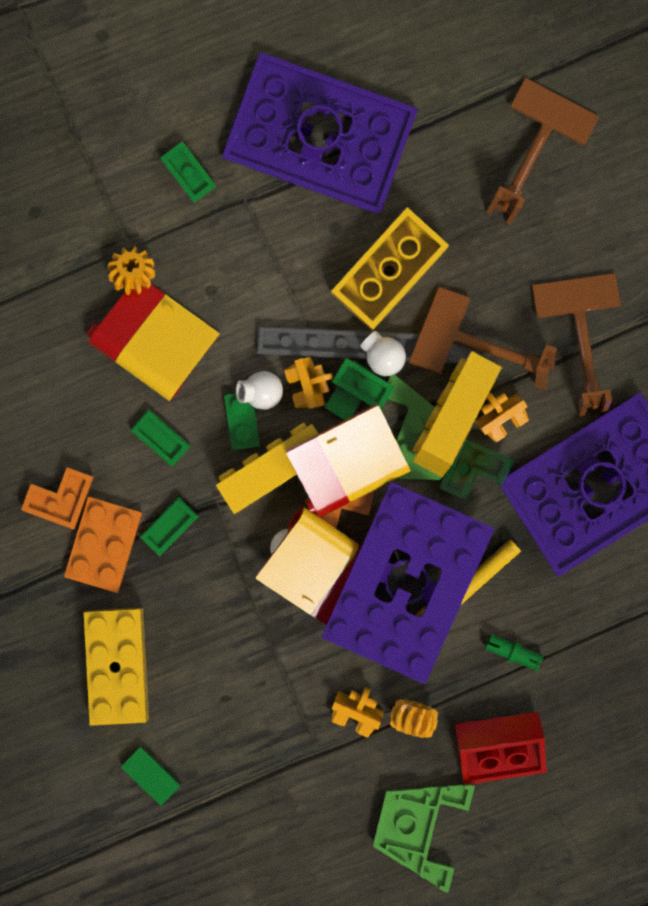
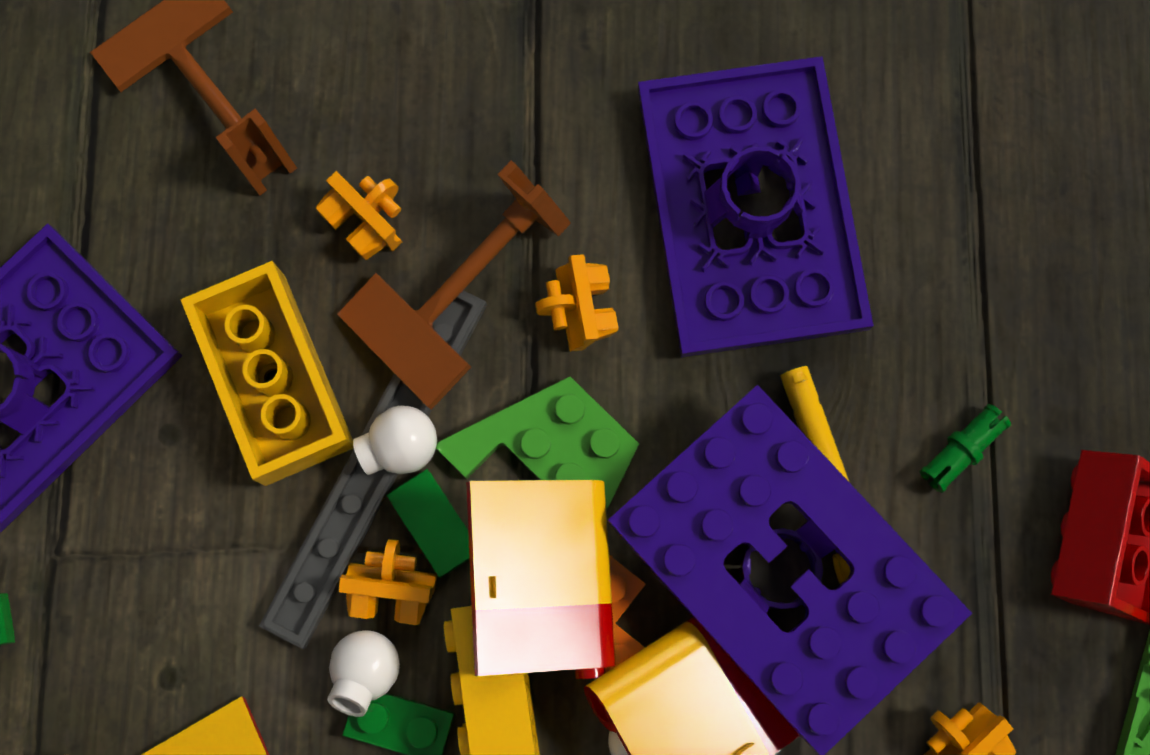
camera: 65 degrees left, 10 degrees down
green plate [332,358,395,410] -> none
light orange gear [390,699,438,738] -> none
yellow brick [412,351,502,477] -> none
dark green plate [439,439,514,501] -> none
dark orange piece [532,273,621,417] -> none
none -> light orange hips [315,171,402,260]

